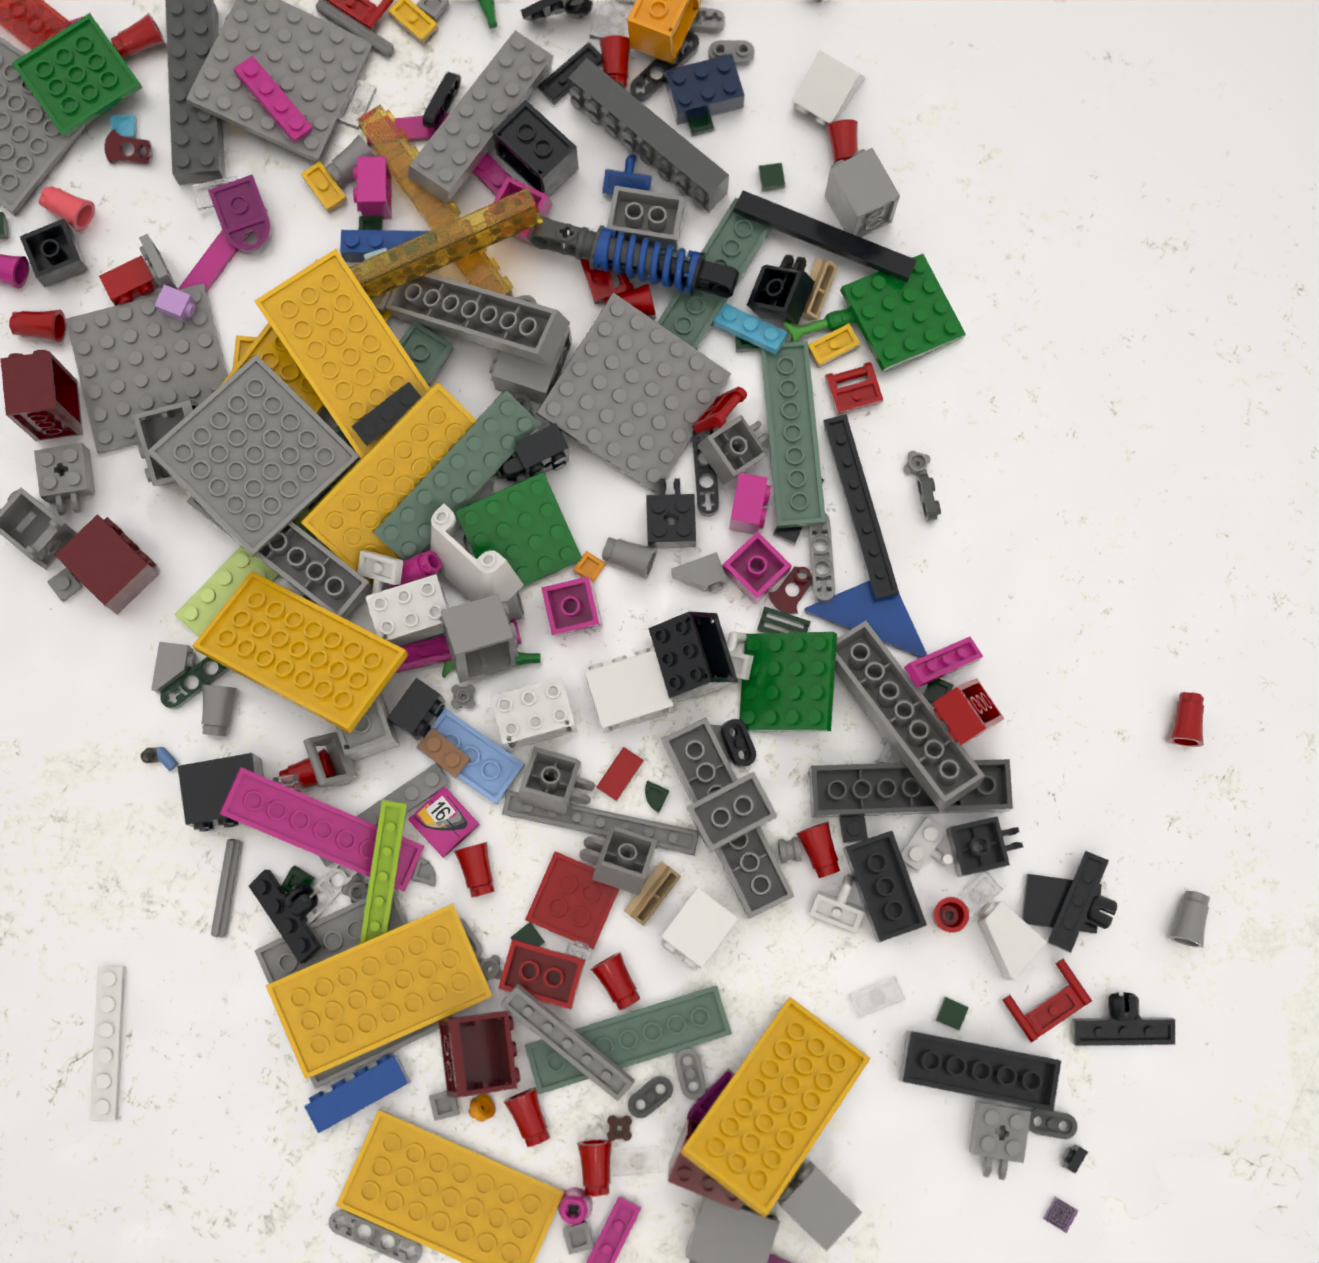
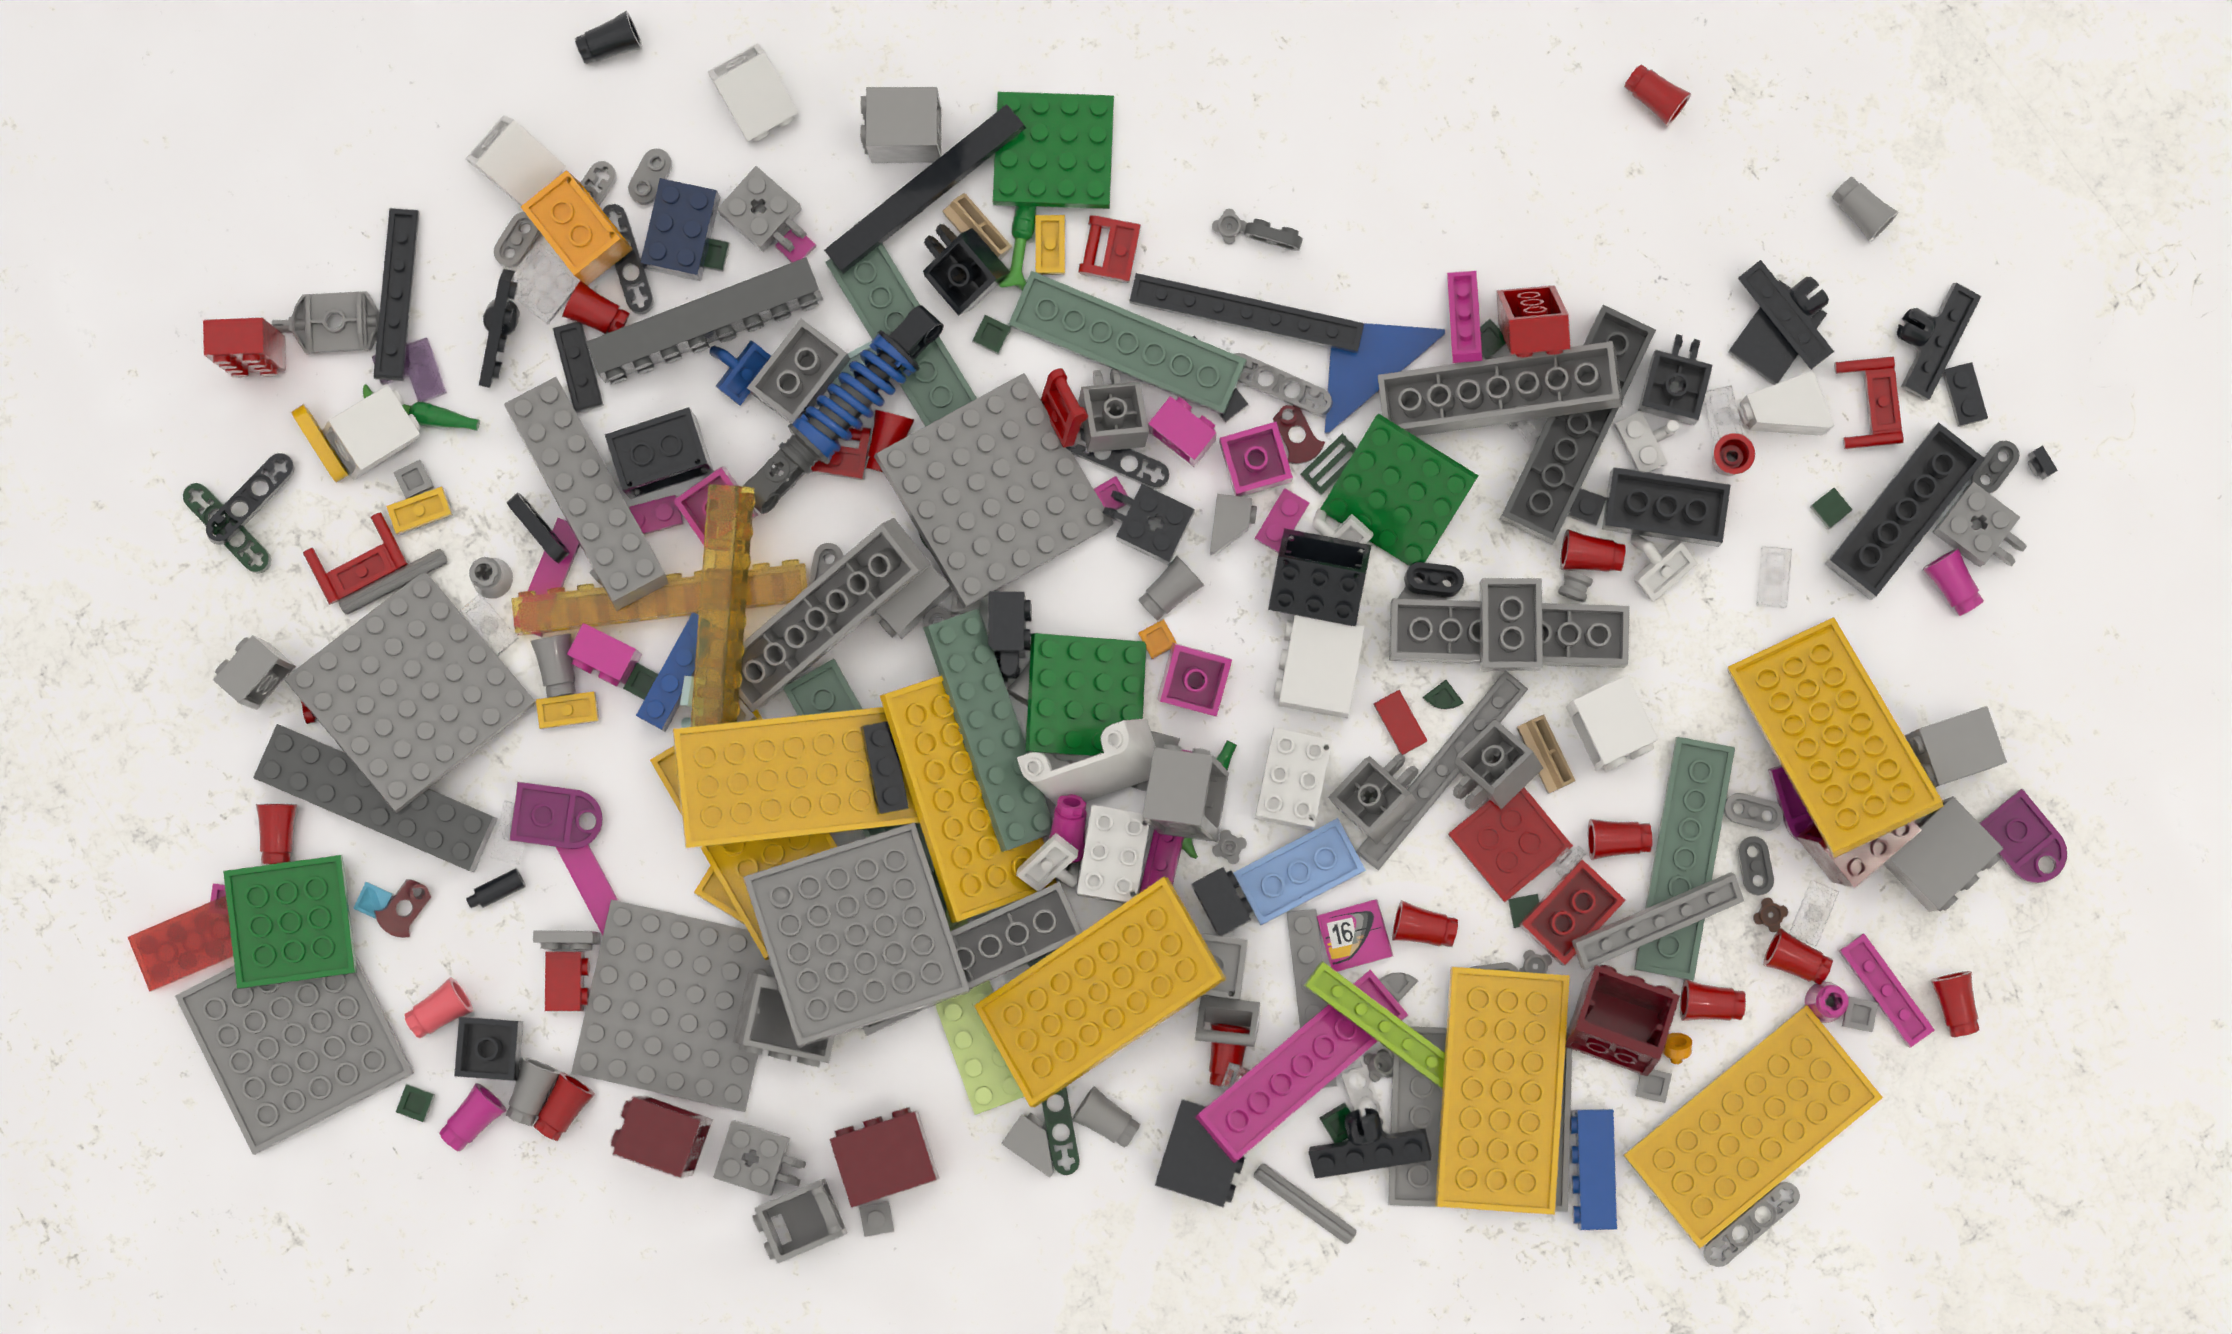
camera: 55 degrees left, 5 degrees up
arm [140,747,179,771] -> none
lavender brick [154,285,196,323] -> none
dark pink plate [234,55,313,144] -> none
medium nougat plate [417,728,471,778] -> none
medium azure plate [713,303,787,355] -> none
dark green tile [758,163,785,191] -> none
red plant [826,119,858,163] -> none
clear purple tile [1043,1197,1079,1233] -> none
none -> black cylinder [466,868,526,909]
none -> light grey plant [469,557,513,599]
none -> light grey plant [506,1057,560,1126]
none -> light grey hinge [717,166,807,252]
none -> dark pink tile [775,229,816,263]
none -> dark pink tile [1094,476,1129,510]
none -> dark pink plate [1255,488,1310,553]
none -> dark pink plant [1923,548,1984,616]
none -> black plate [1943,362,1988,427]

